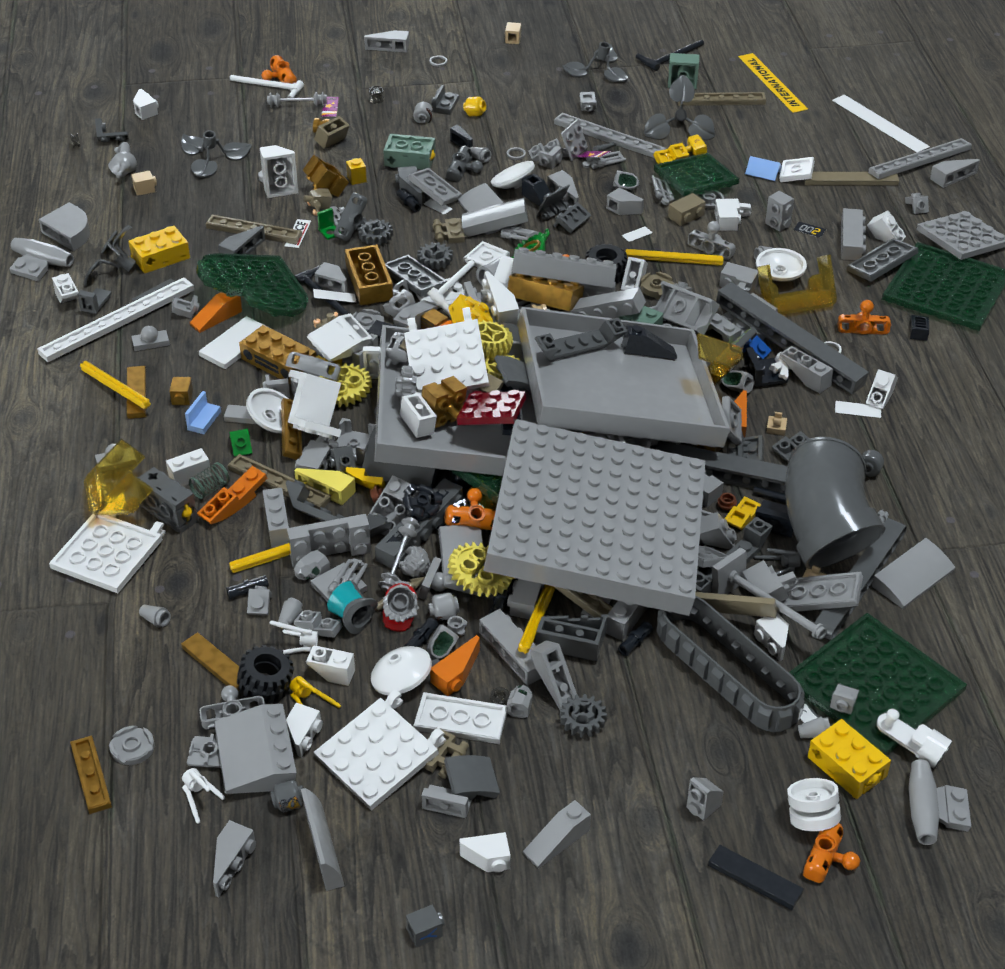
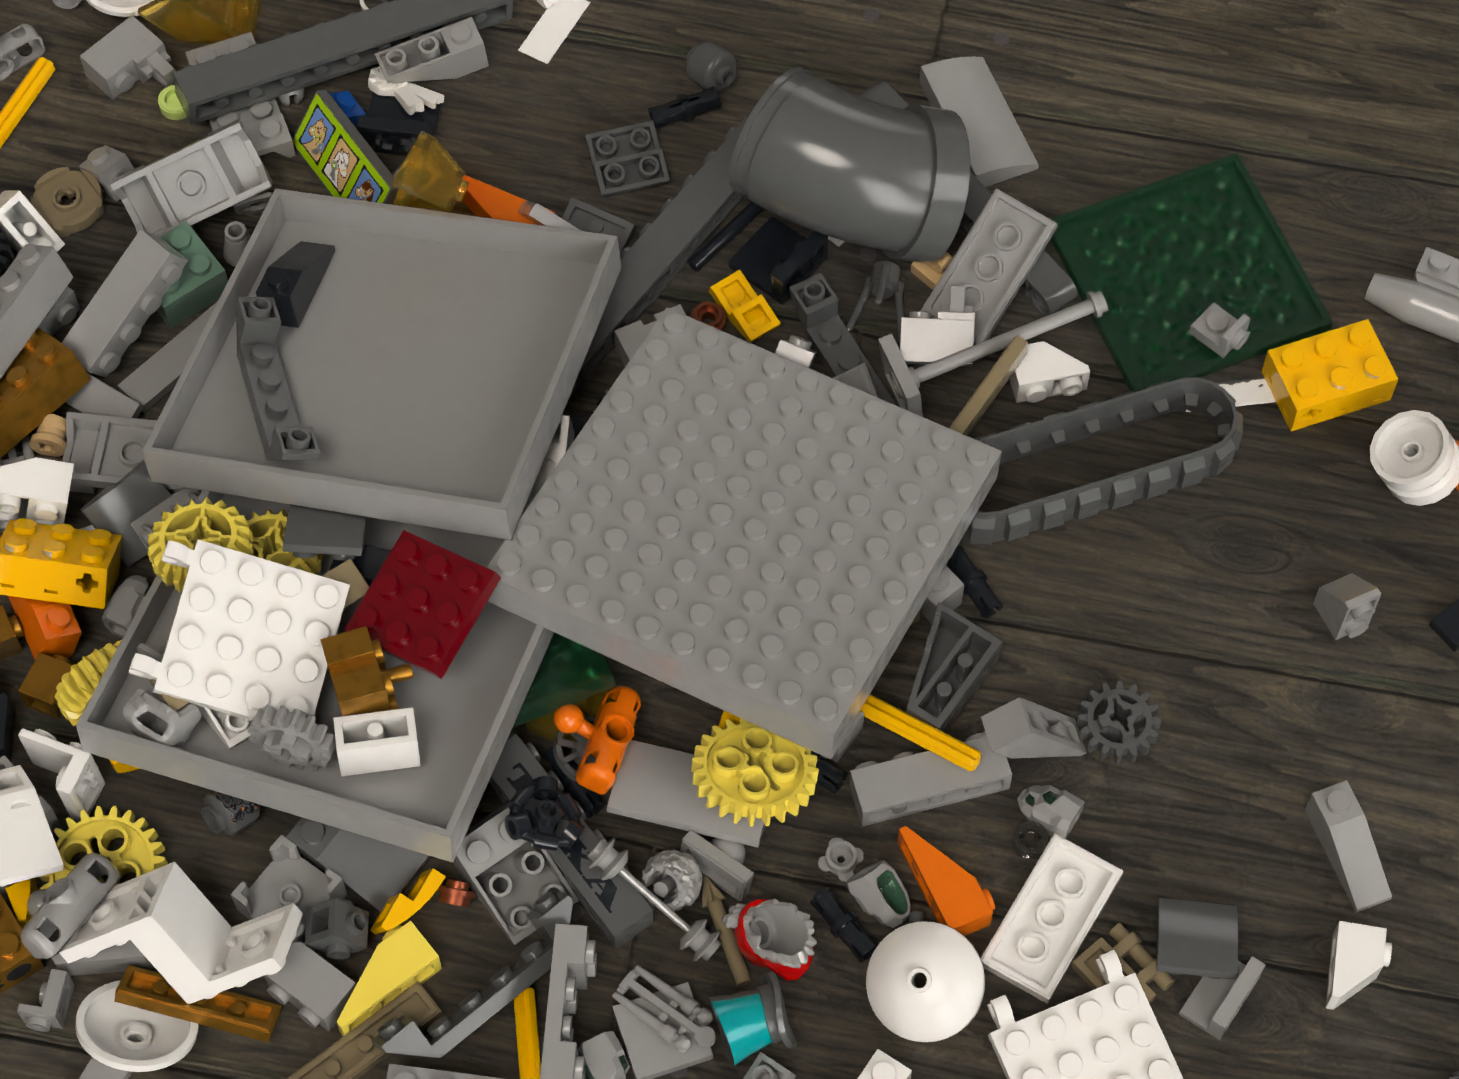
camera: 70 degrees left, 20 degrees up
light grey head [428,593,459,621] -> none
tan tile [766,412,787,436] -> none
light grey cone [798,716,830,738] -> none
white piece [876,709,952,769] -> none

